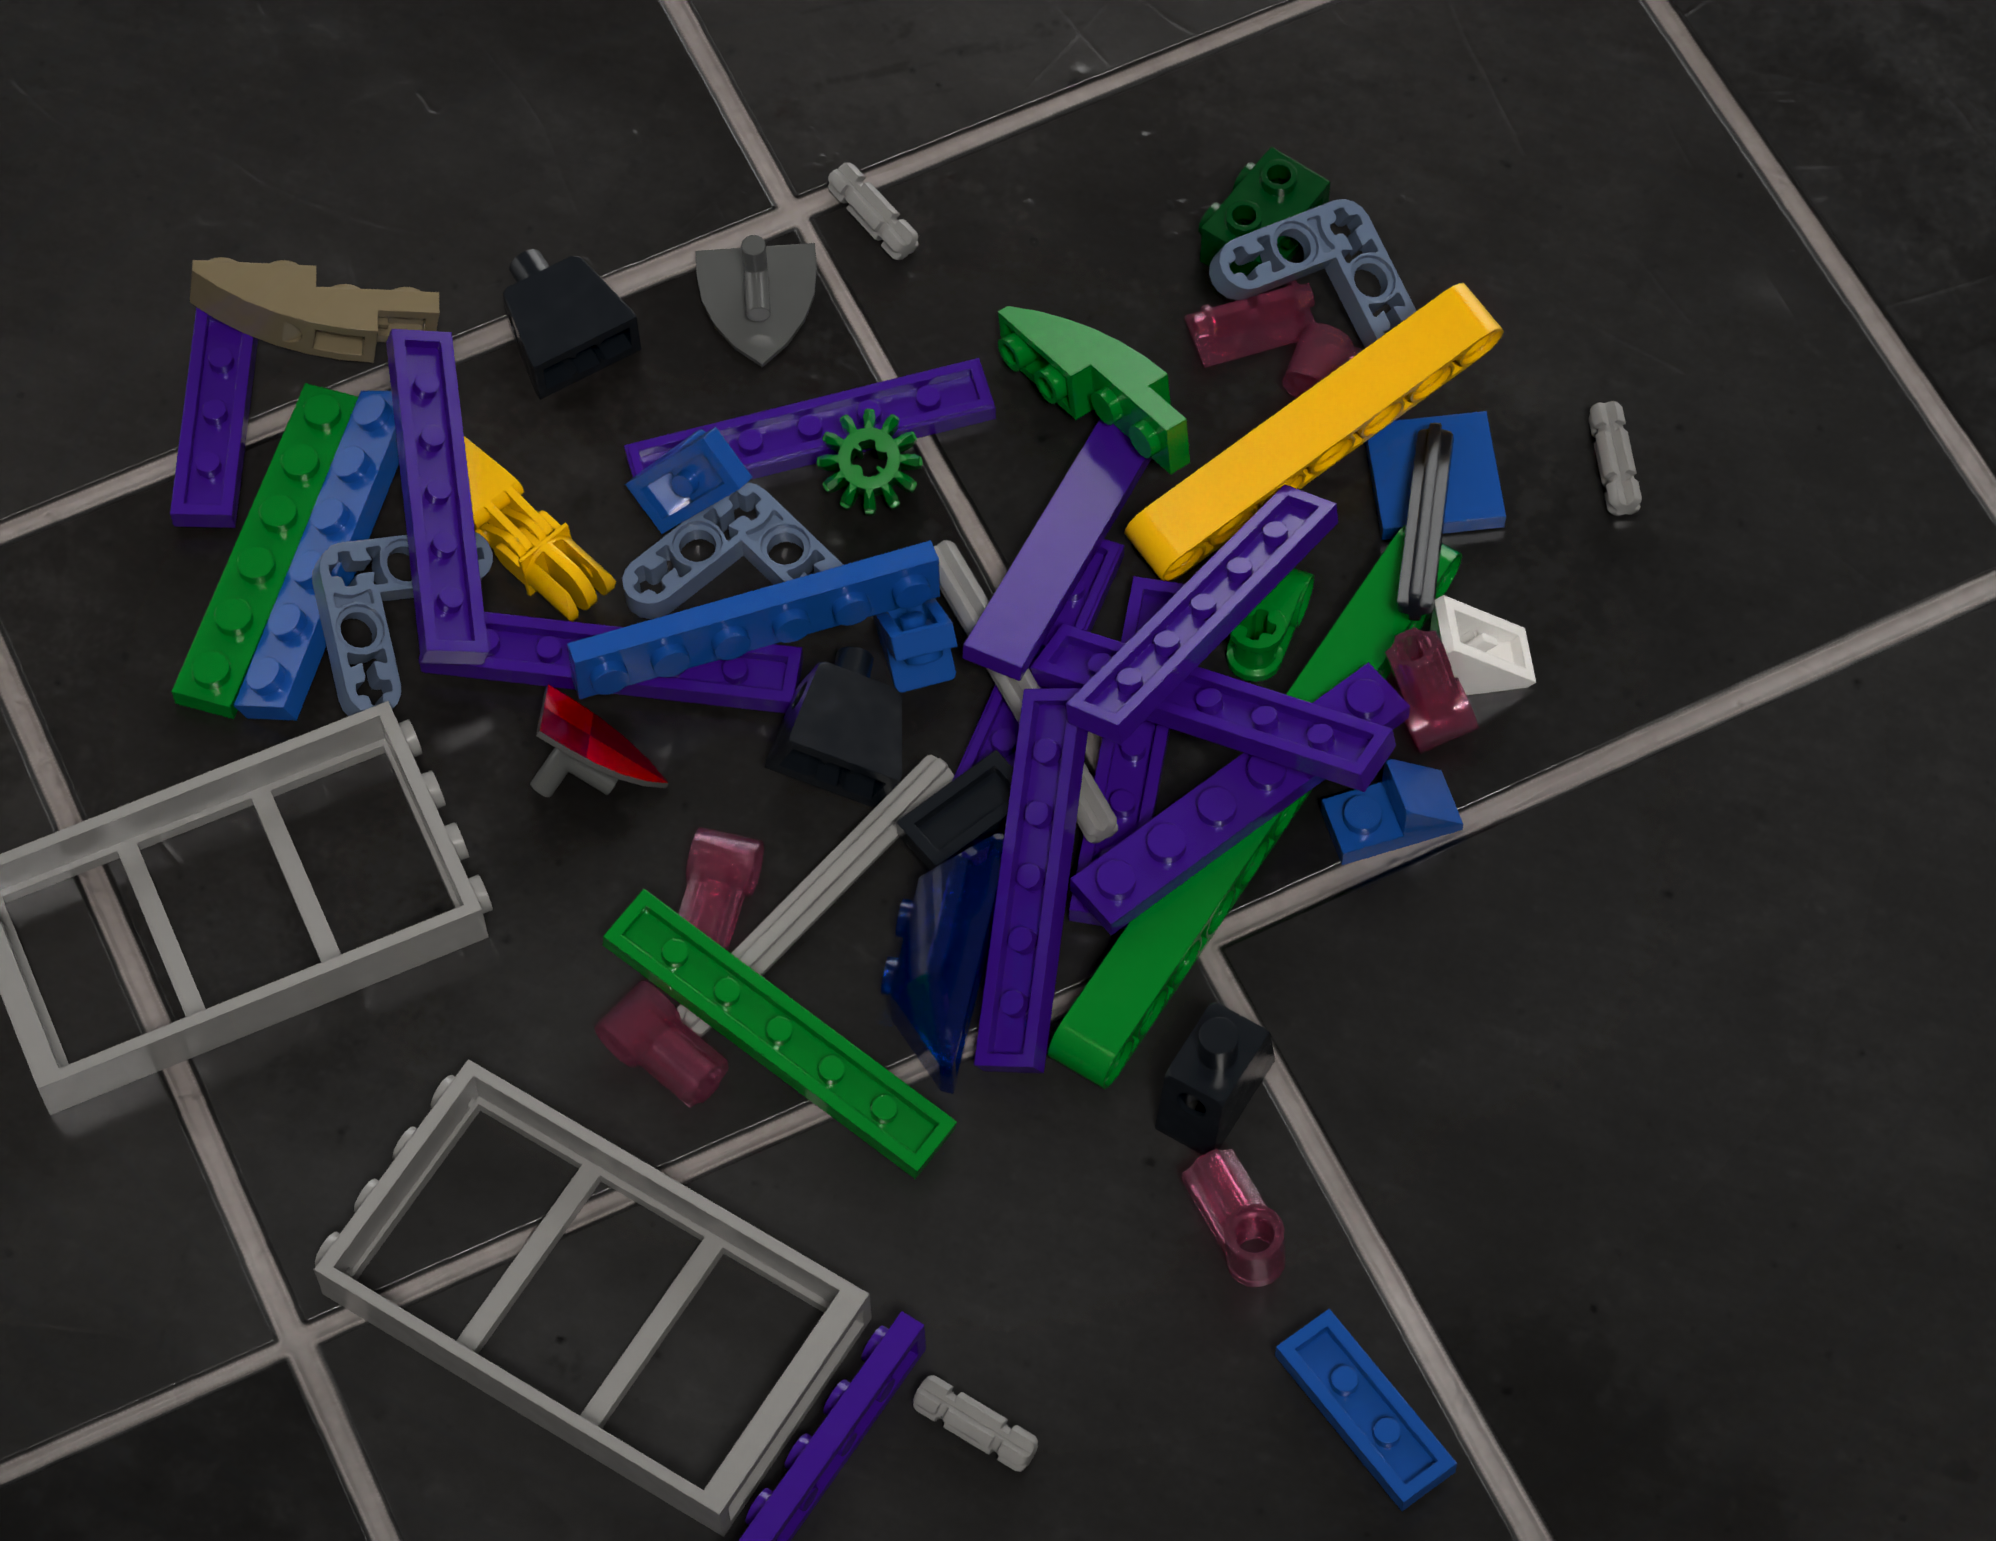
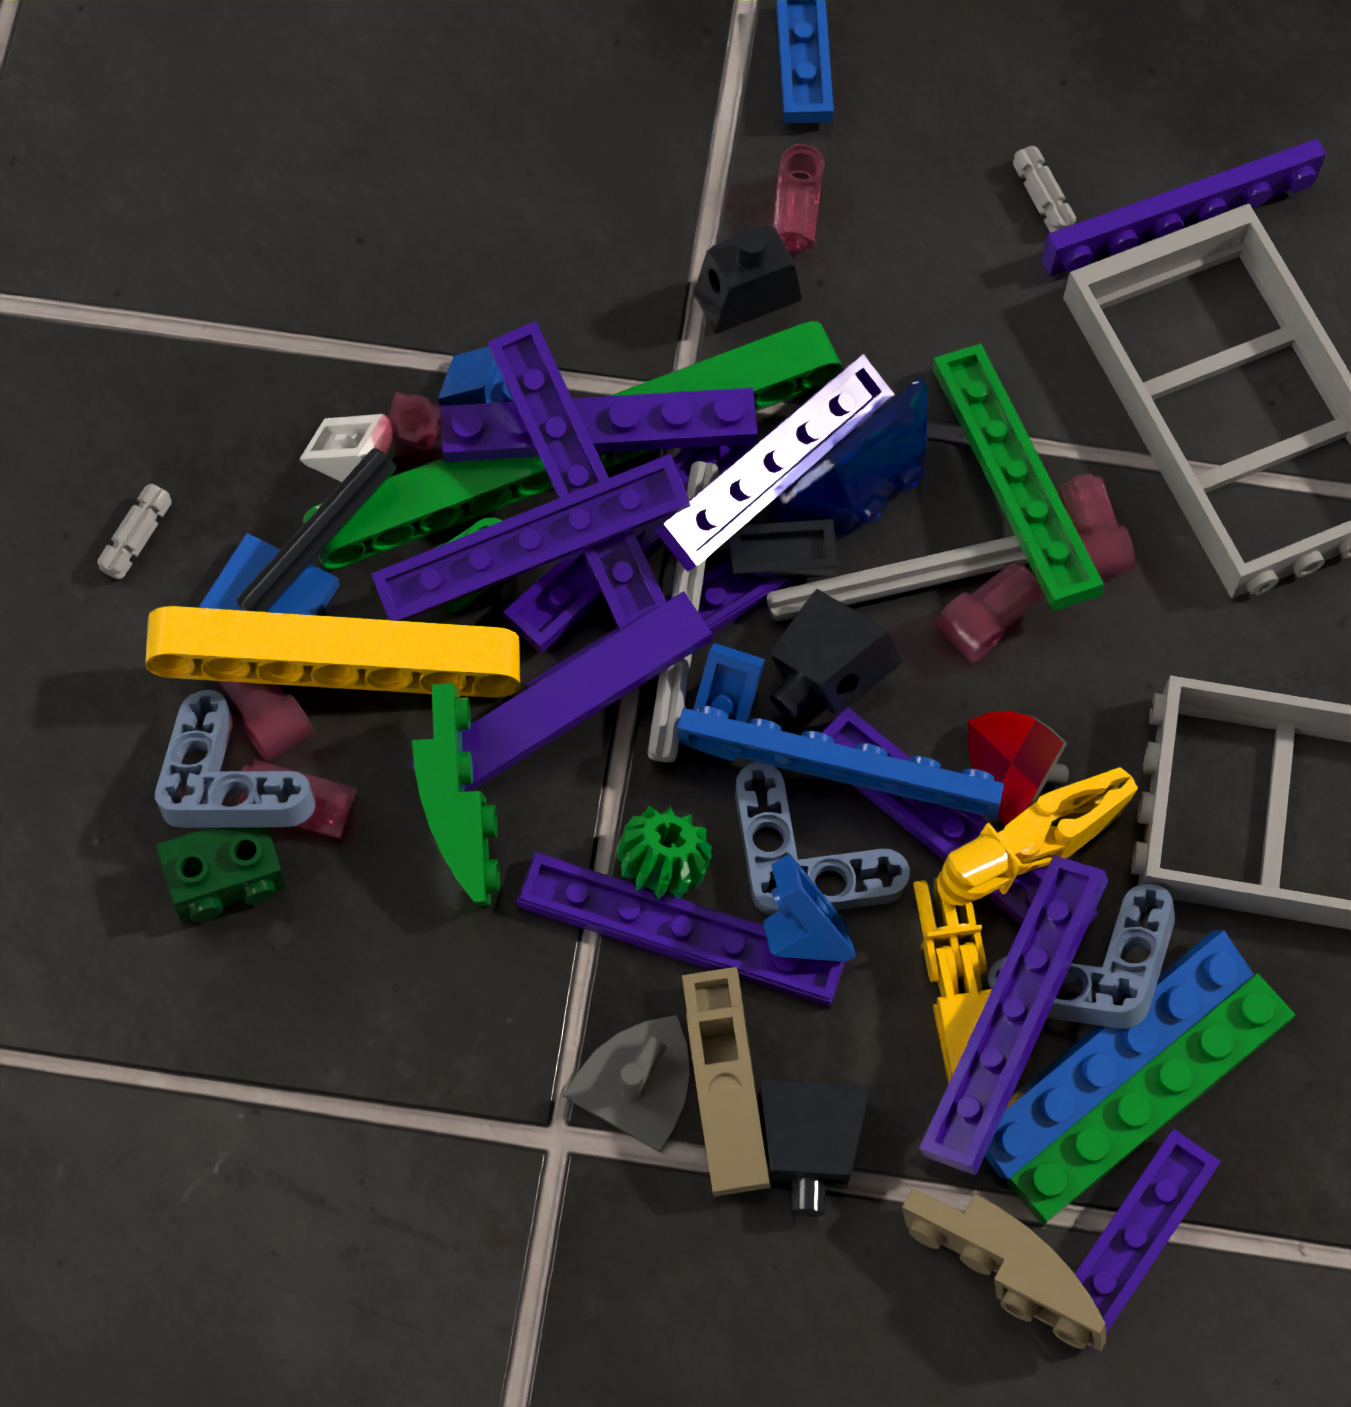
camera: 150 degrees left, 5 degrees up
light grey axle [828,162,919,260] -> none
none -> dark tan slope [682,967,771,1197]
none -> yellow arm [937,767,1138,906]

